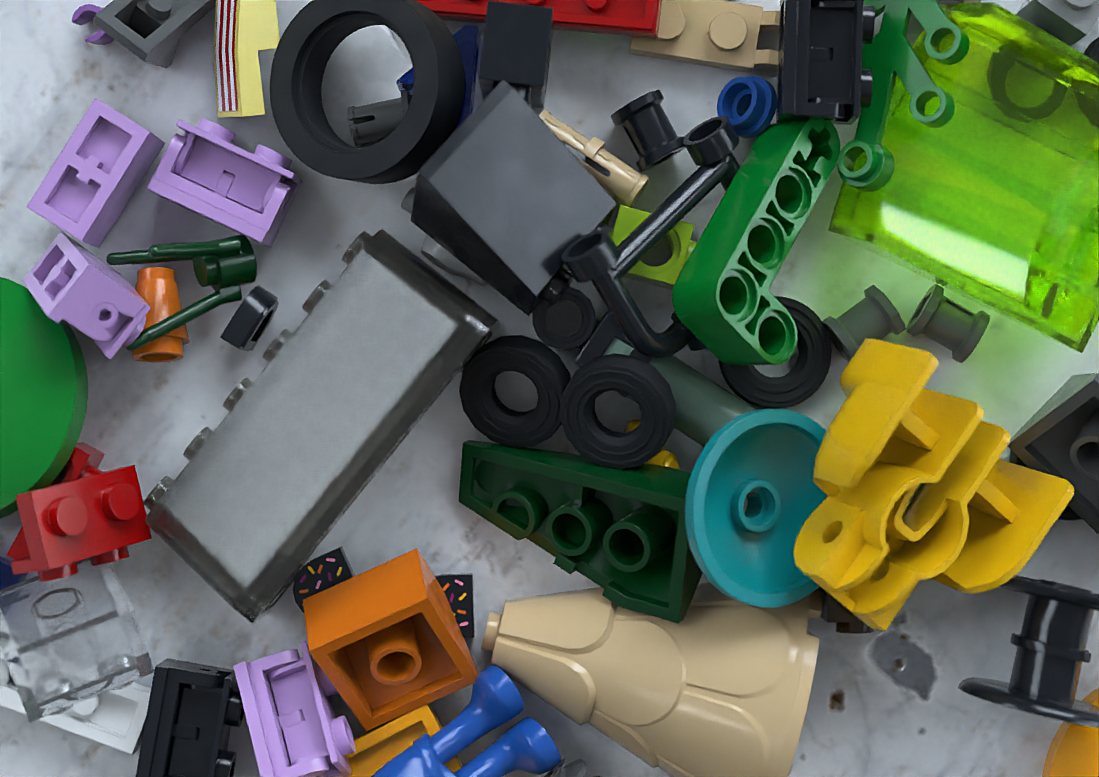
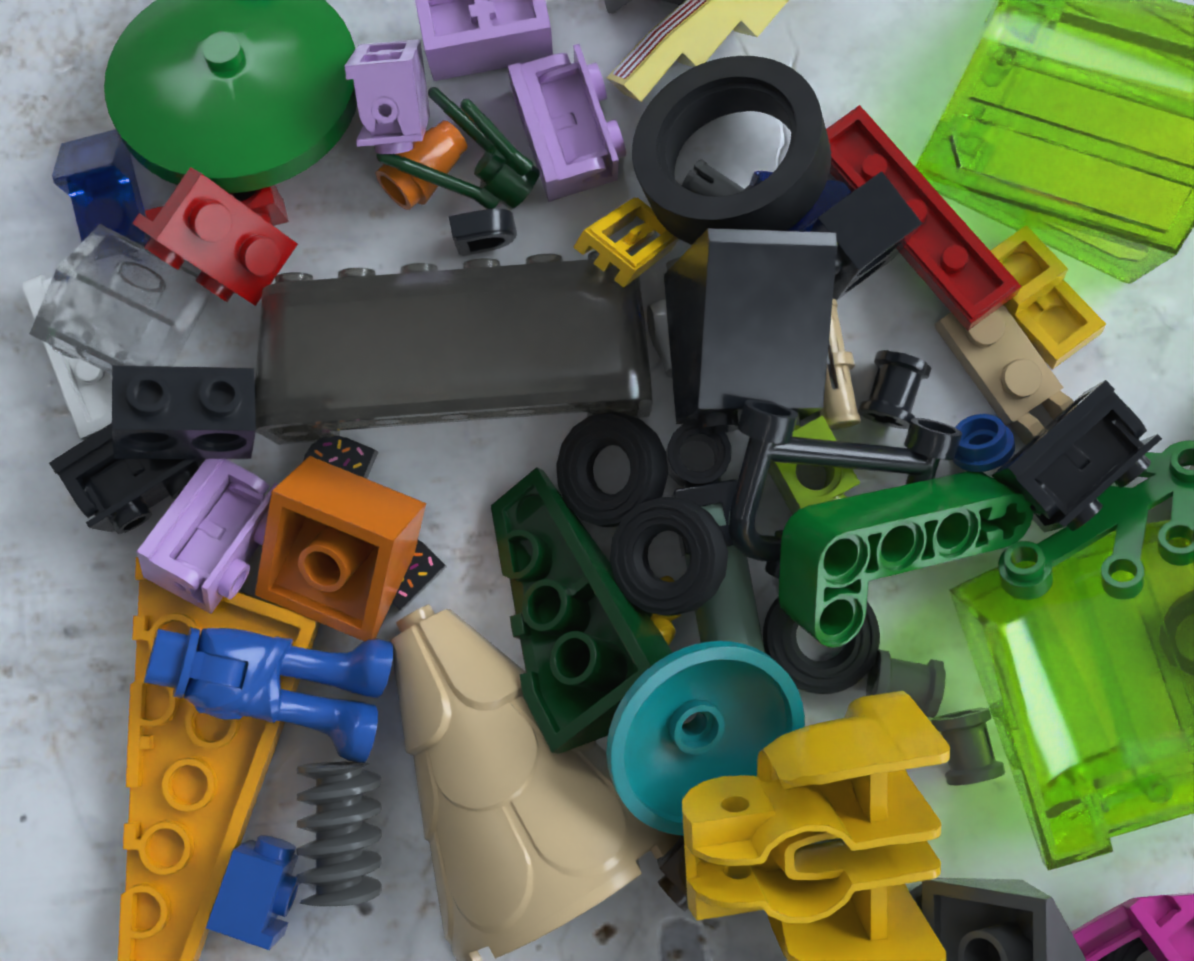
camera: 50 degrees right, 5 degrees down
none -> black brick [112,365,256,459]
none -> yellow tile [573,197,679,288]

